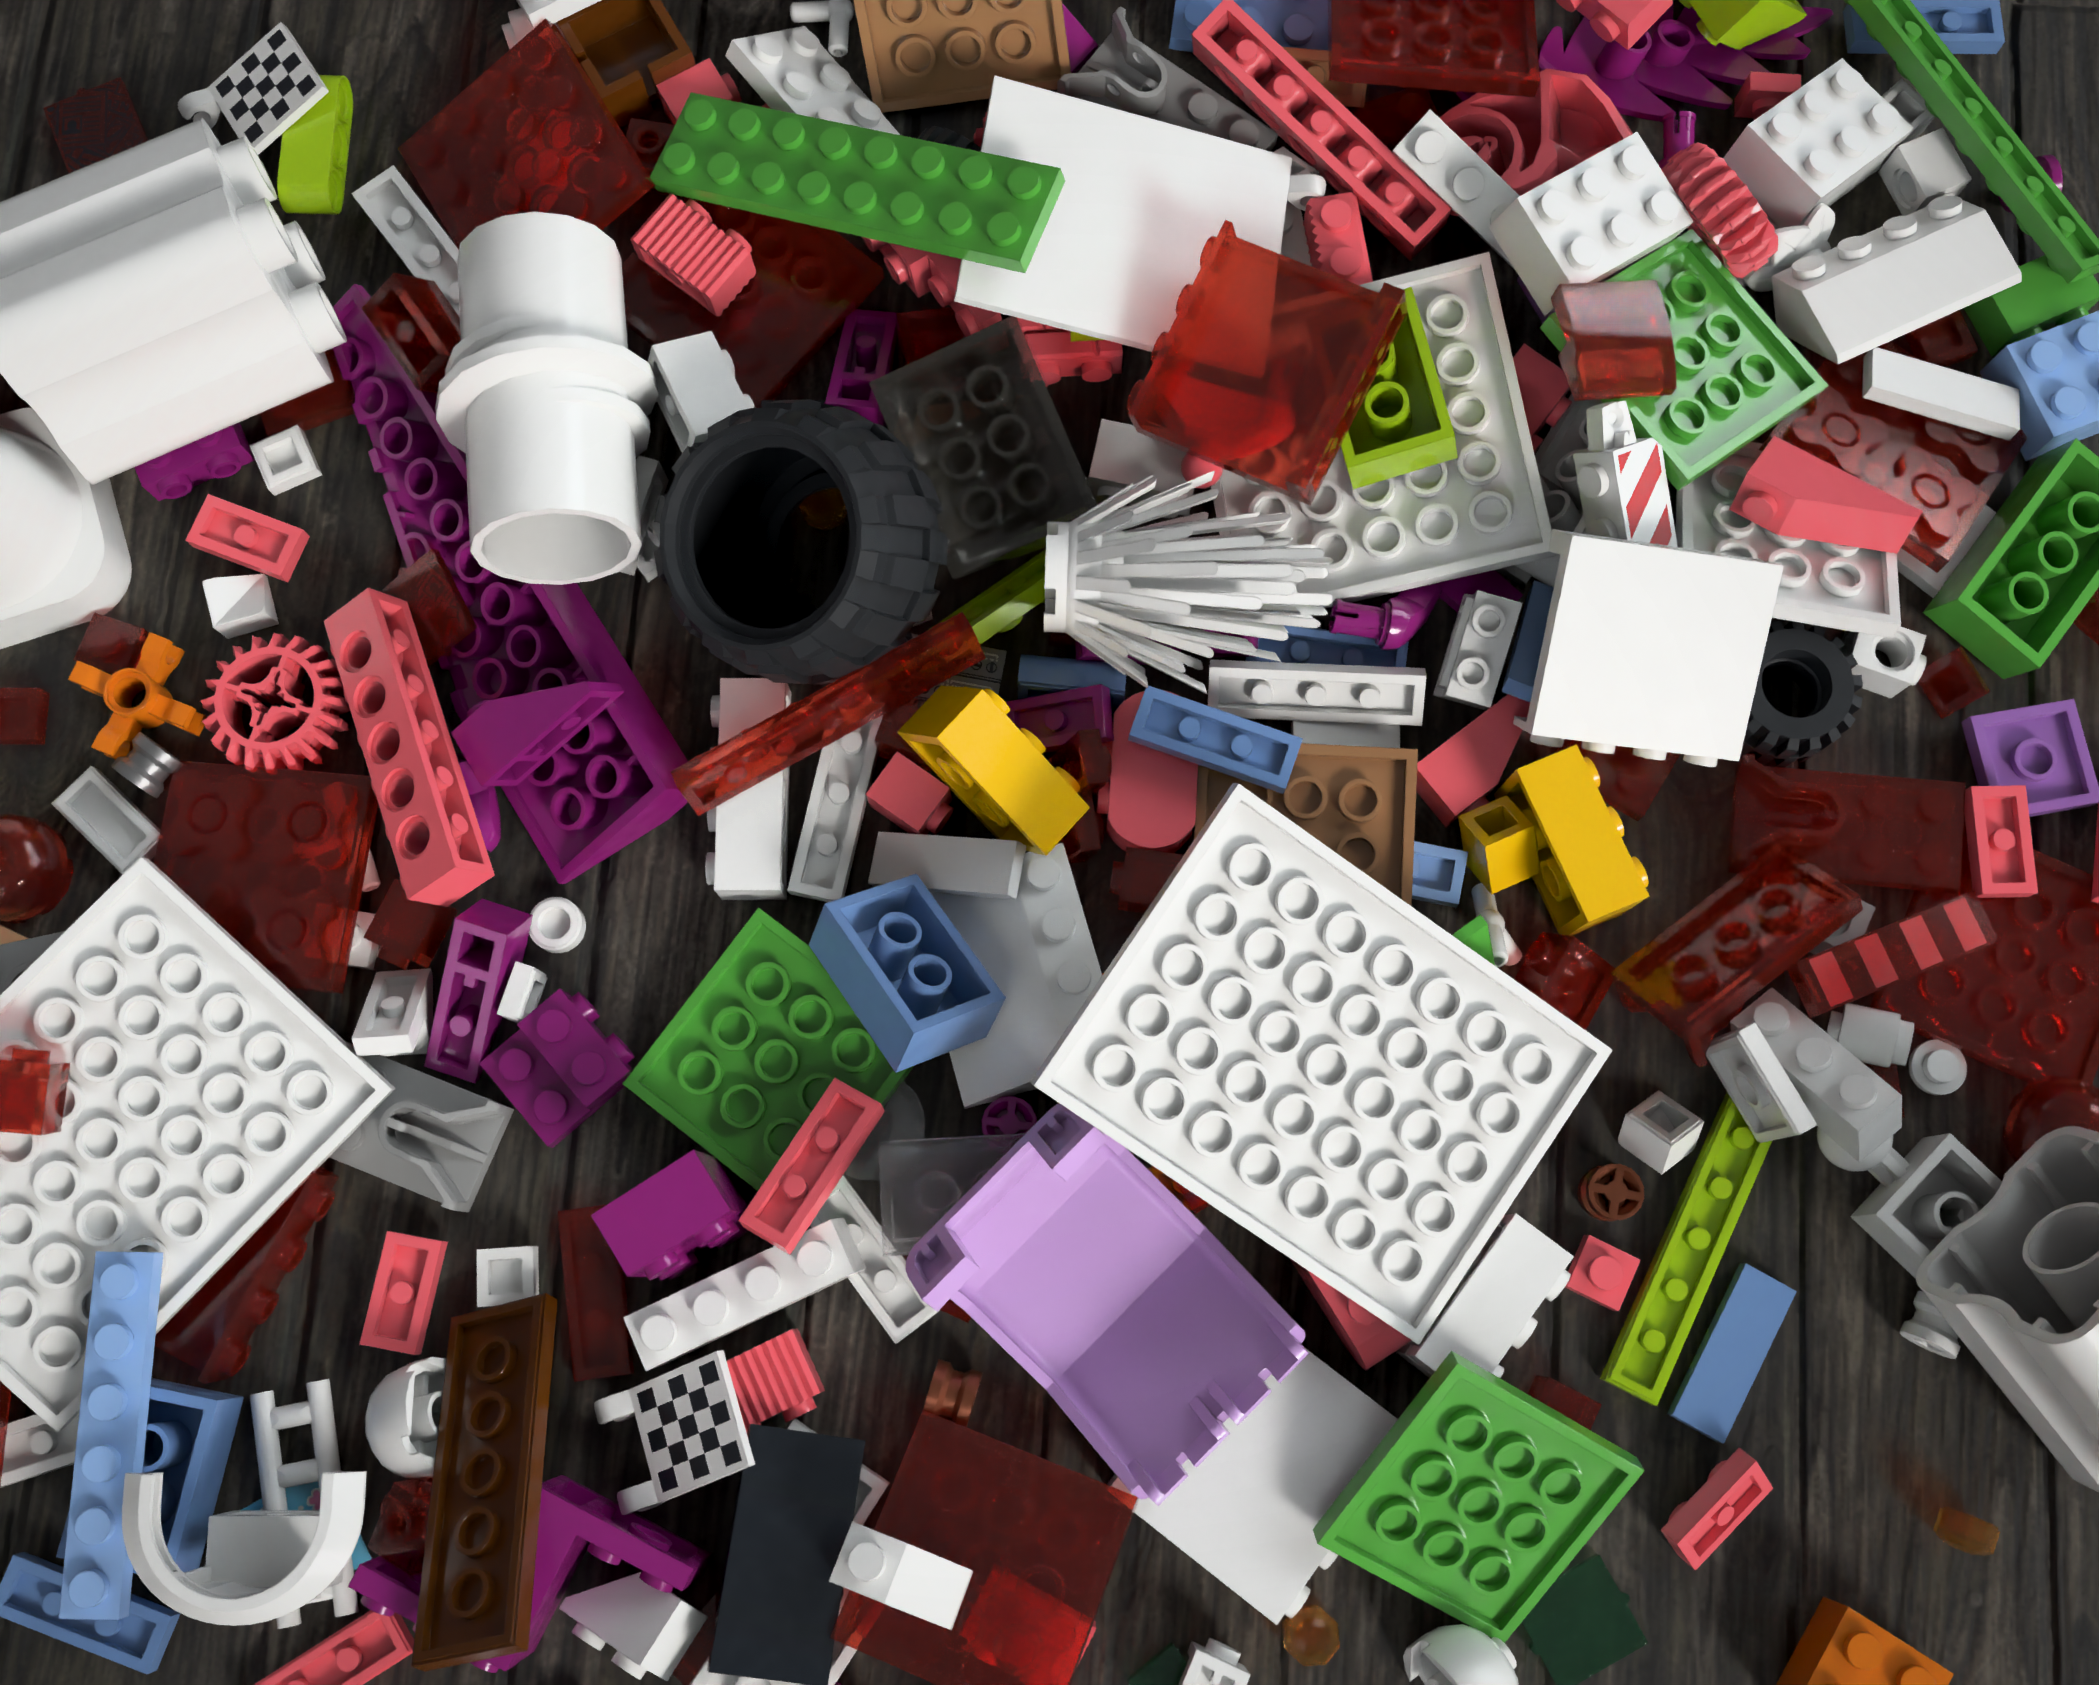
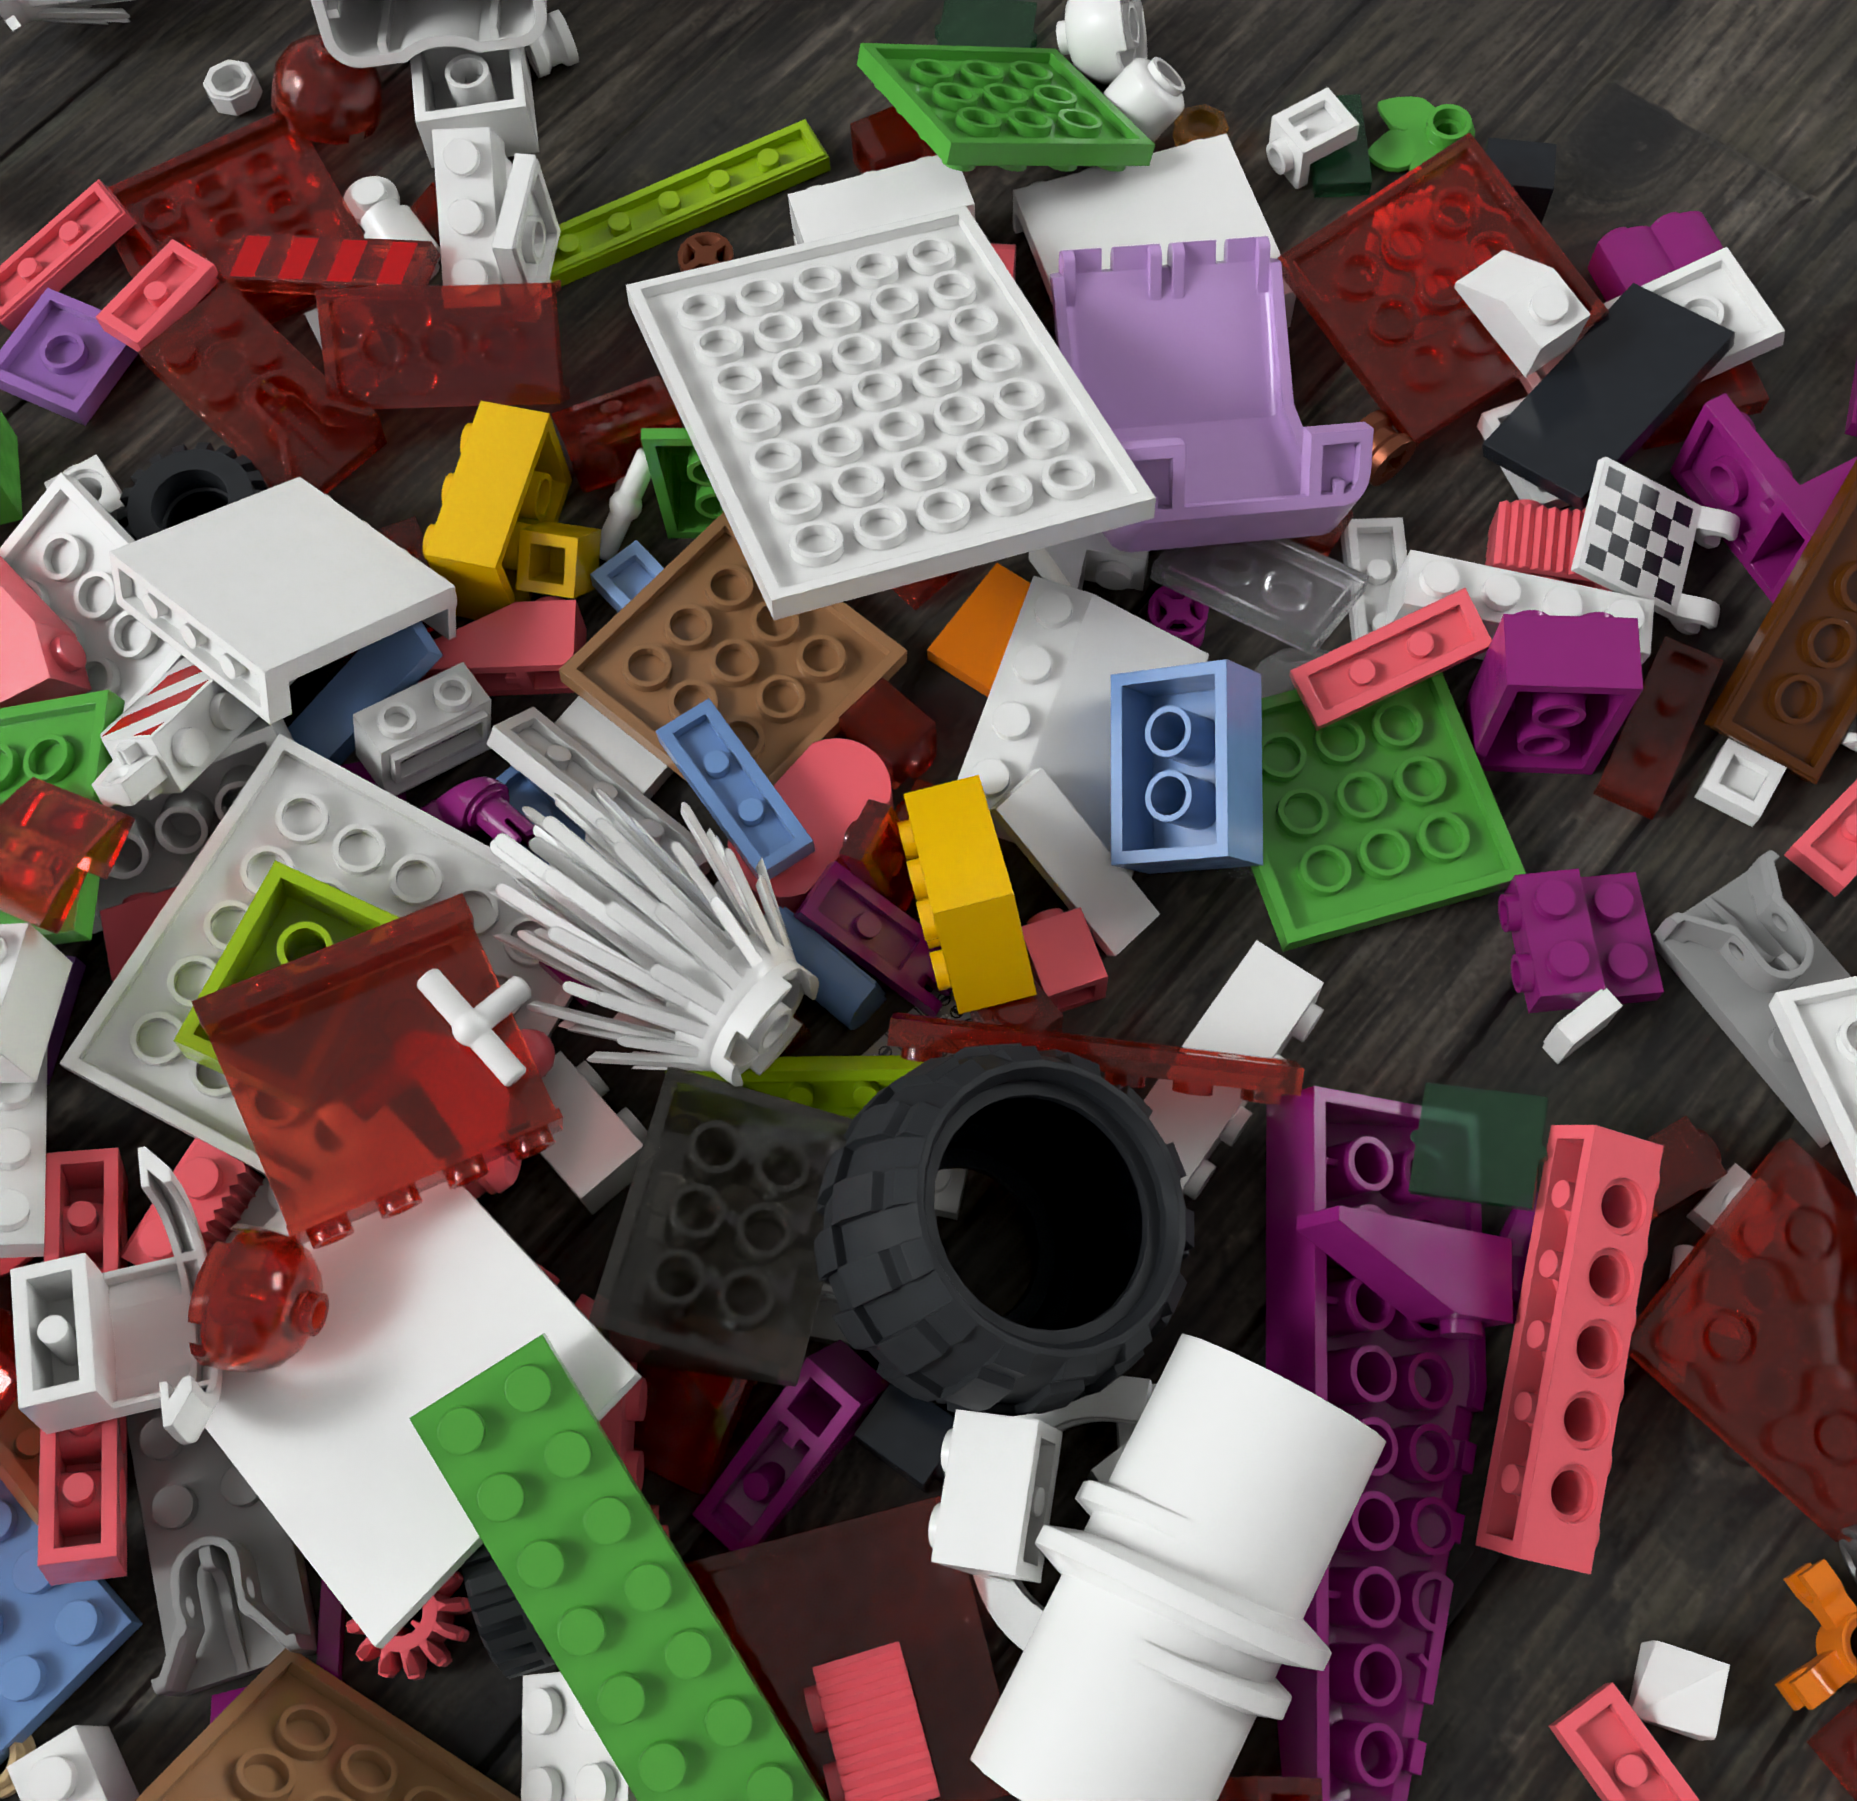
camera: 140 degrees left, 10 degrees down
coral gear [200,633,350,777] -> none
white slope [351,968,433,1056] -> none
clear red piece [380,549,477,667] -> none
magenta slope [424,898,533,1083] -> none
white tile [529,897,586,953] -> none
white slope [559,1572,708,1681] -> none
white plate [787,685,891,902] -> none
coral plate [1565,1235,1641,1311] -> none
white slope [1618,1090,1704,1175] -> none
coral plate [1661,1448,1773,1571] -> none
medium blue tile [1667,1263,1797,1444] -> none
clear red slope [1918,646,1990,719] -> none
none -> white piece [10,1146,223,1445]
none -> clear red cylinder [188,1223,329,1372]
none -> white piece [417,968,531,1087]
none -> white head [1103,57,1185,142]
none -> clear green piece [1408,1083,1549,1211]

